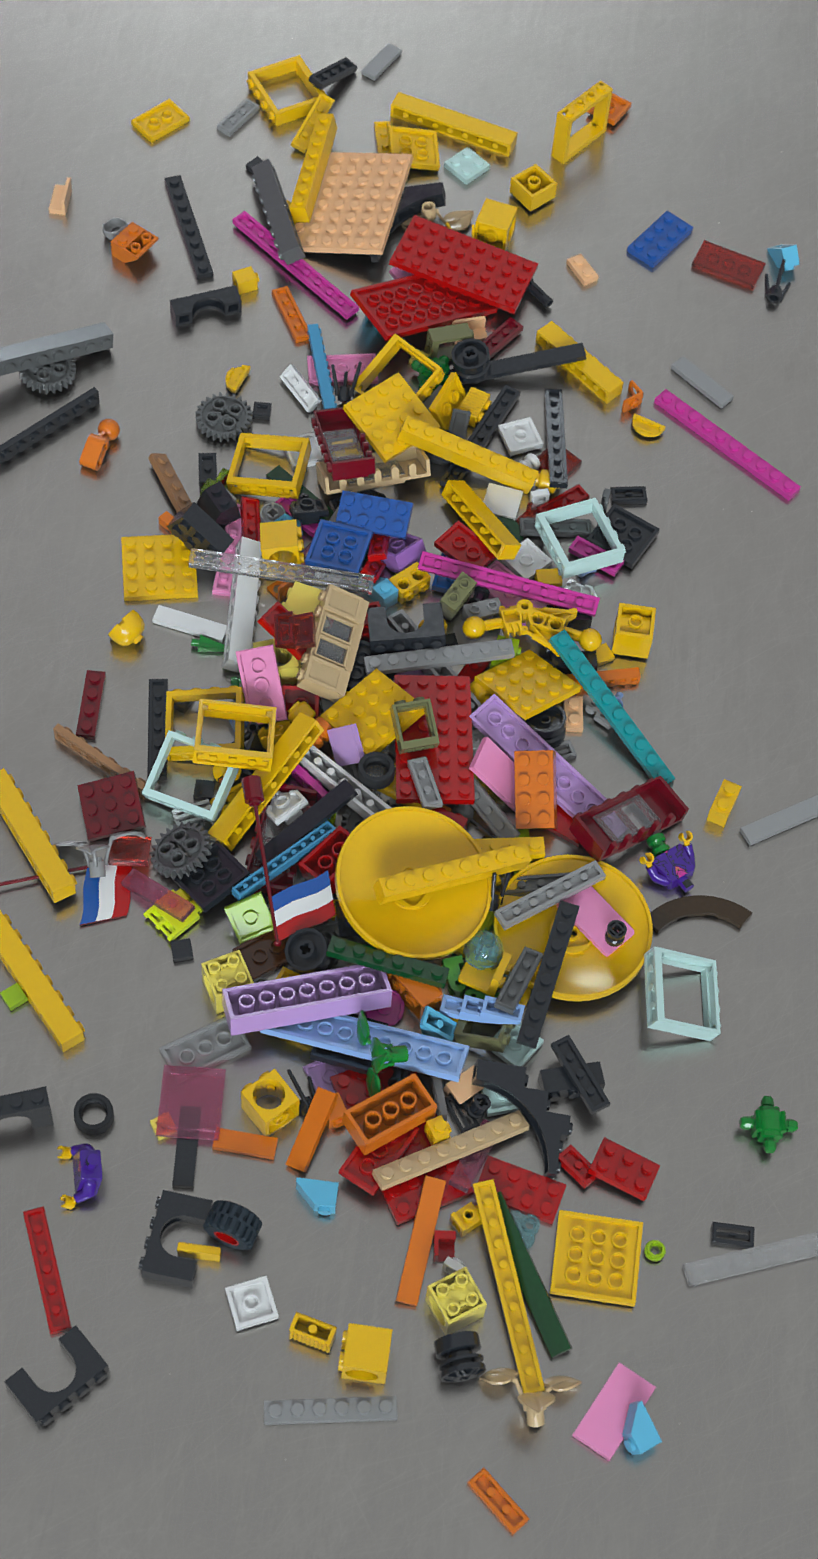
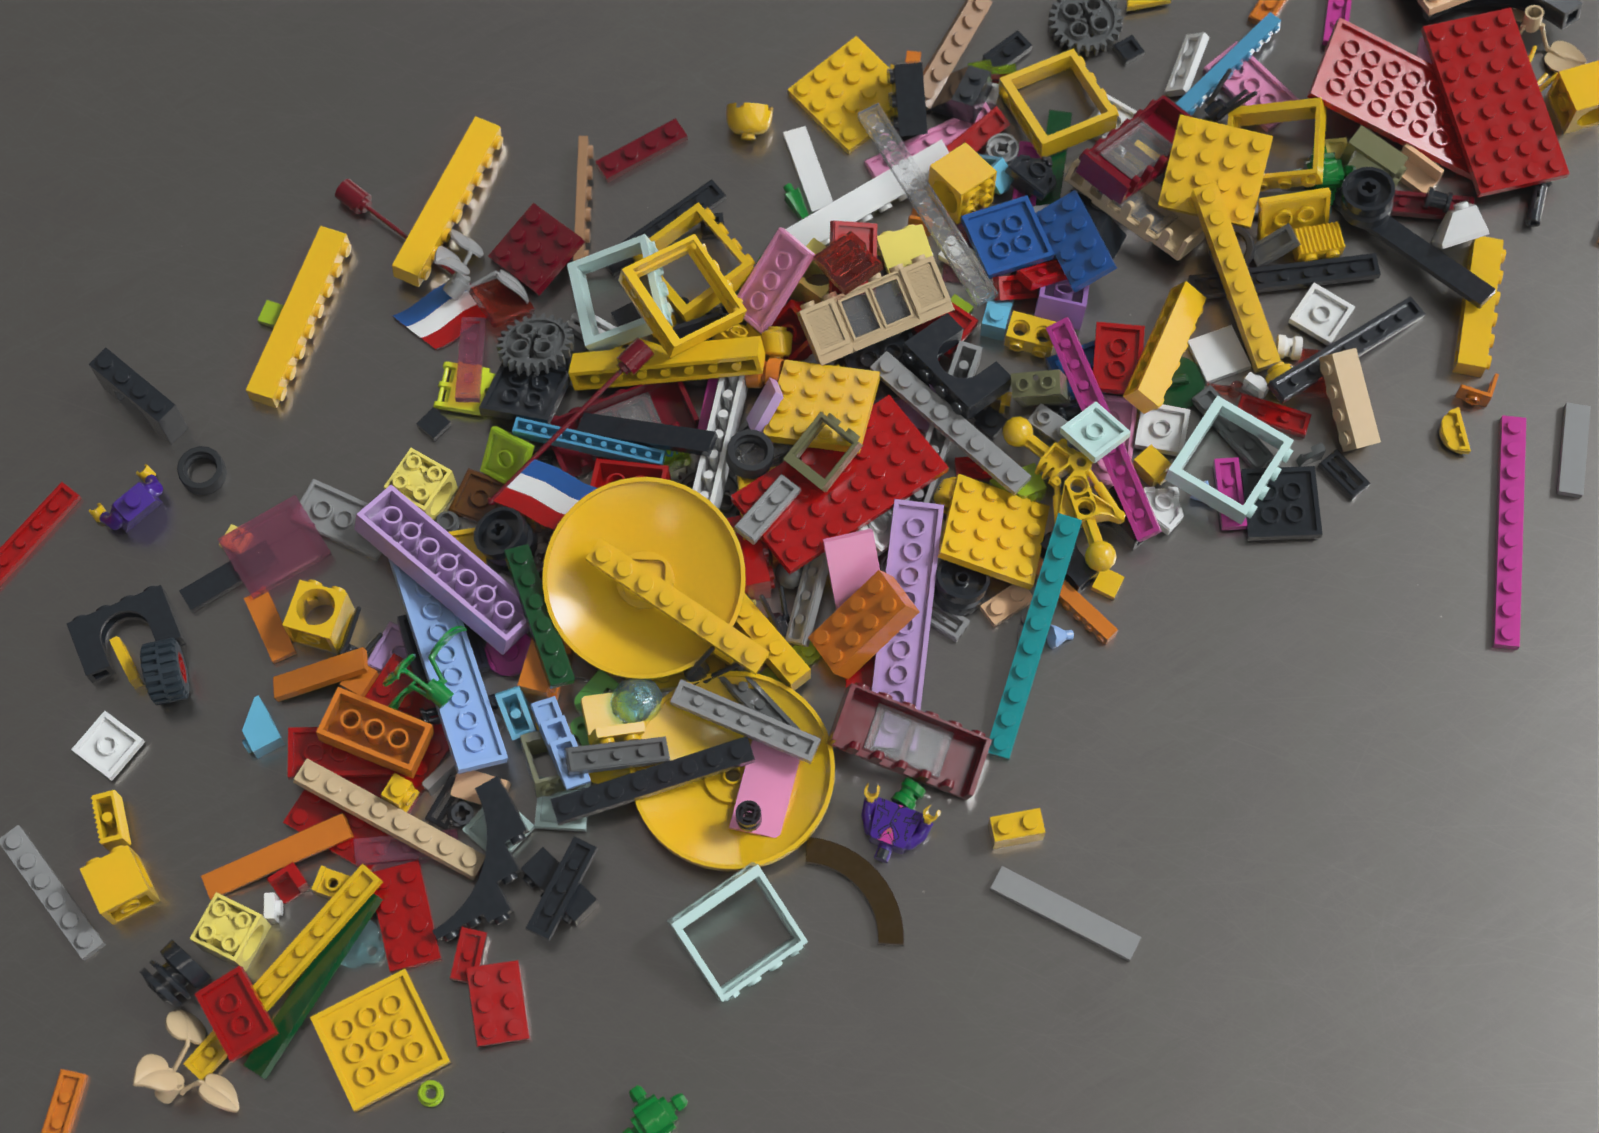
camera: 60 degrees right, 10 degrees up
white plate [266,790,309,826] -> none
yellow brick [611,603,656,659] -> none
none -> red plate [195,965,279,1062]
none -> light aqua plate [1060,402,1131,464]
none -> tan brick [1319,348,1381,452]
none -> black bush [1423,187,1453,213]
none -> white slope [1431,201,1490,249]

